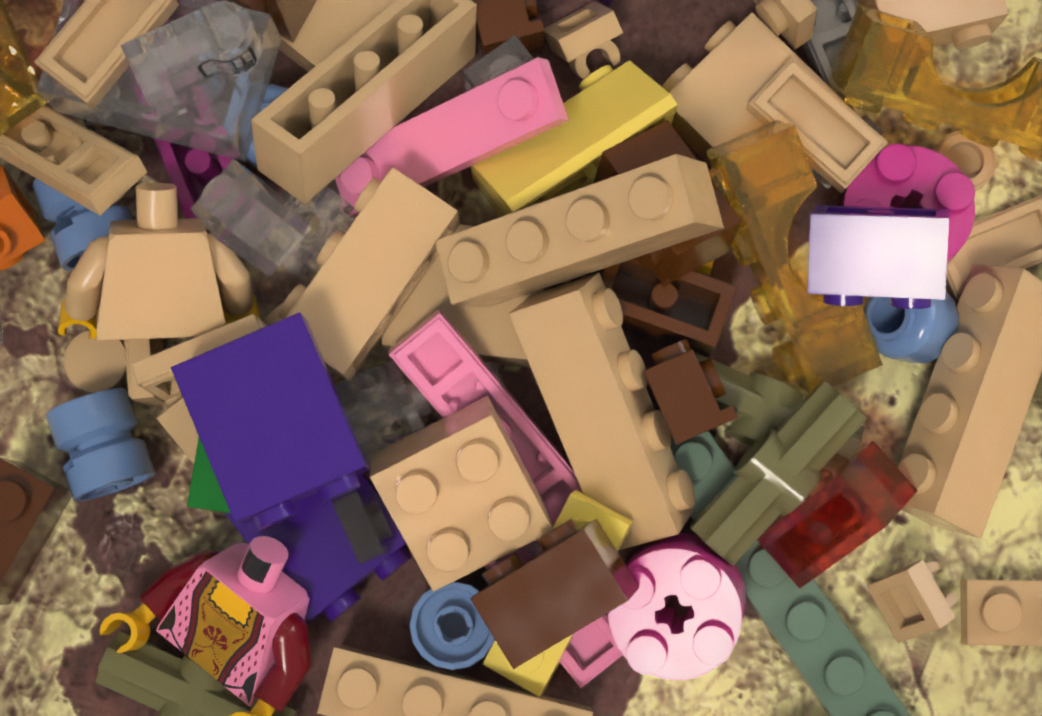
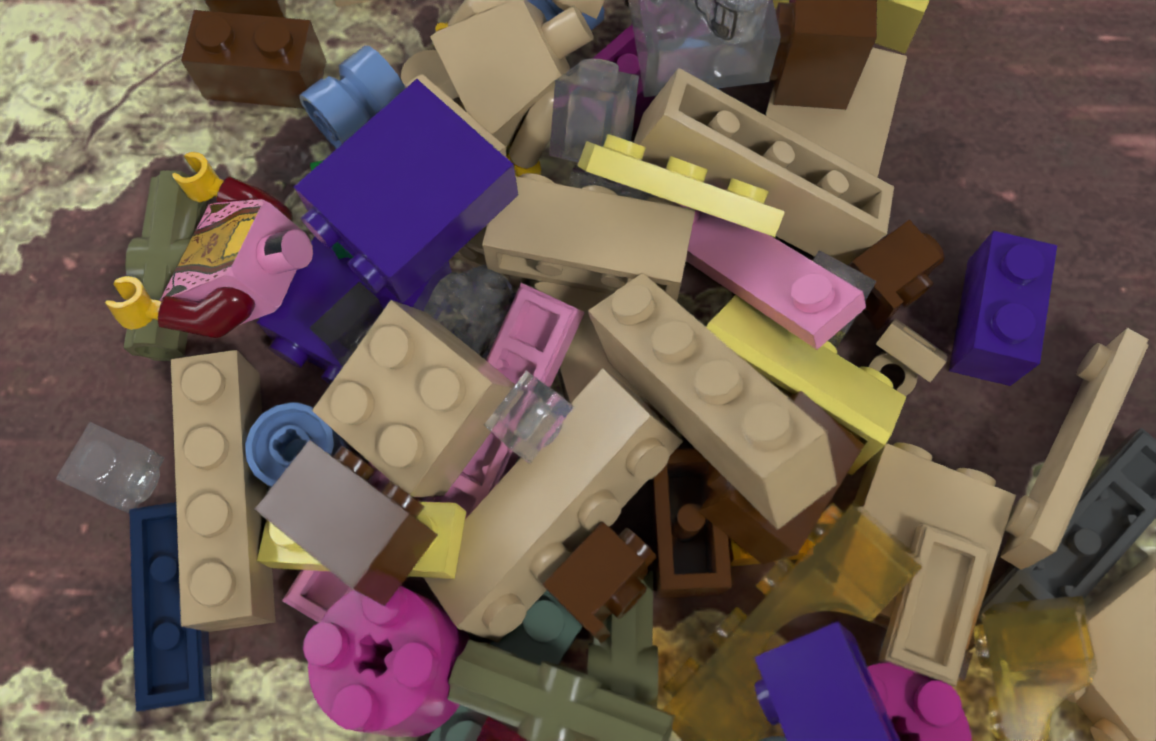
camera: 70 degrees right, 10 degrees down
none -> clear plate [484,370,574,463]
none -> light yellow plate [578,134,785,237]

